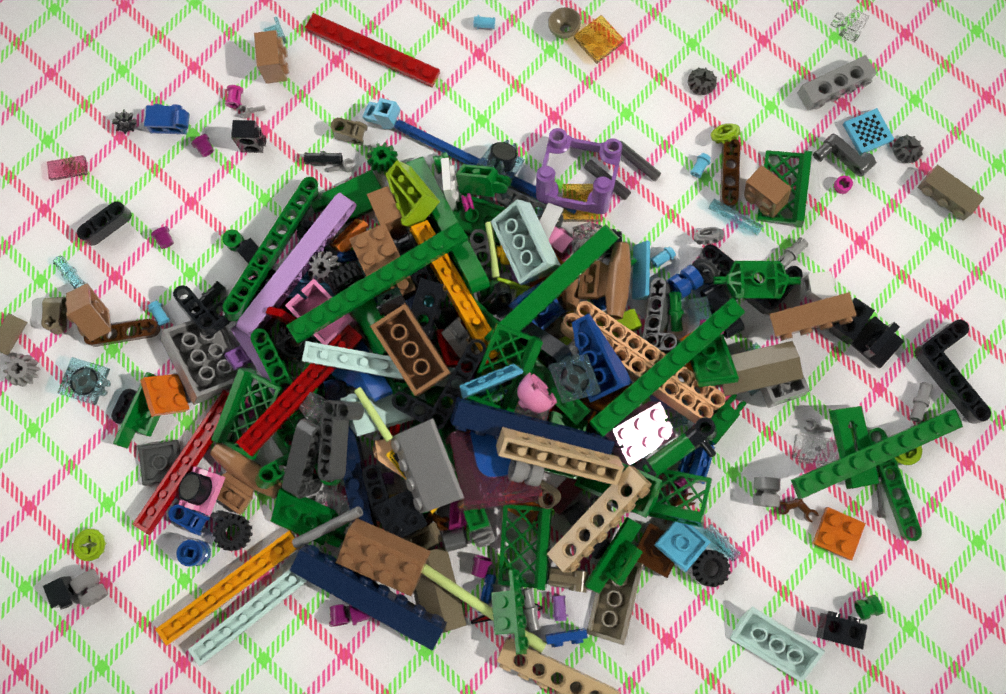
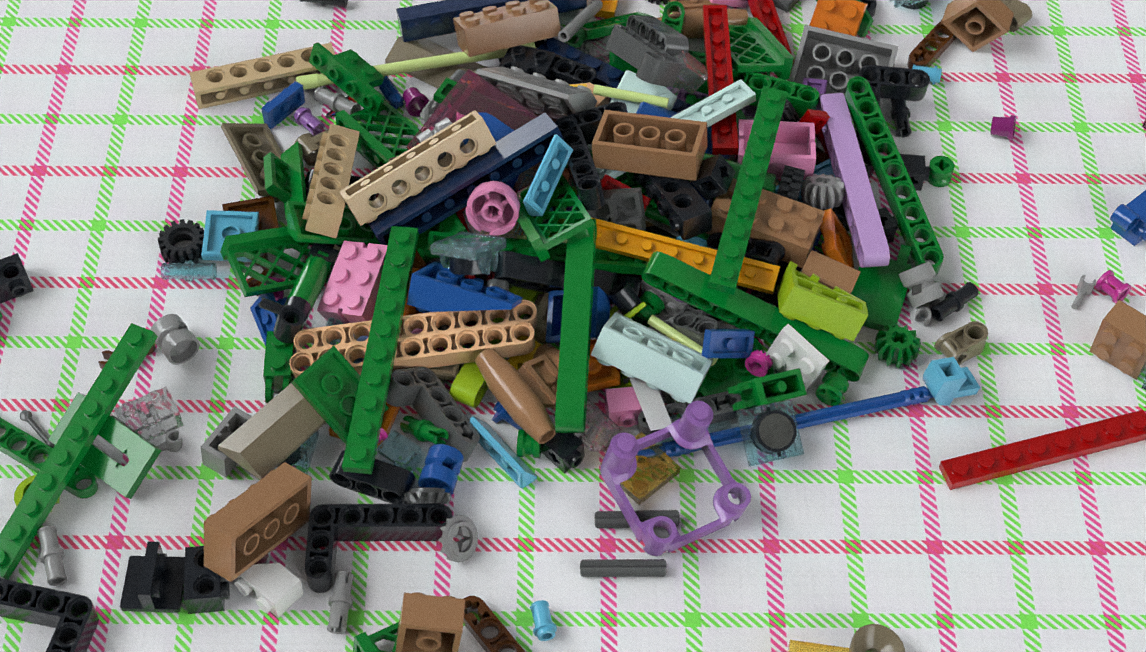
camera: 135 degrees right, 25 degrees down
clear light blue pin [53,256,85,289] -> none
black beam [77,201,132,246] -> none
magenta piece [191,134,214,157] -> none
black brick [231,120,267,153] -> none
medium azure pin [473,15,495,30] -> none
medium azure pin [650,246,676,268] -> none
clear light blue pin [708,198,764,236] -> none
green plate [713,261,801,301] -> none
light aqua slope [730,607,825,683] -> none
orange plate [812,507,866,561] -> none
none -> blue plate [702,329,755,358]
none -> light grey wheel [898,261,945,308]

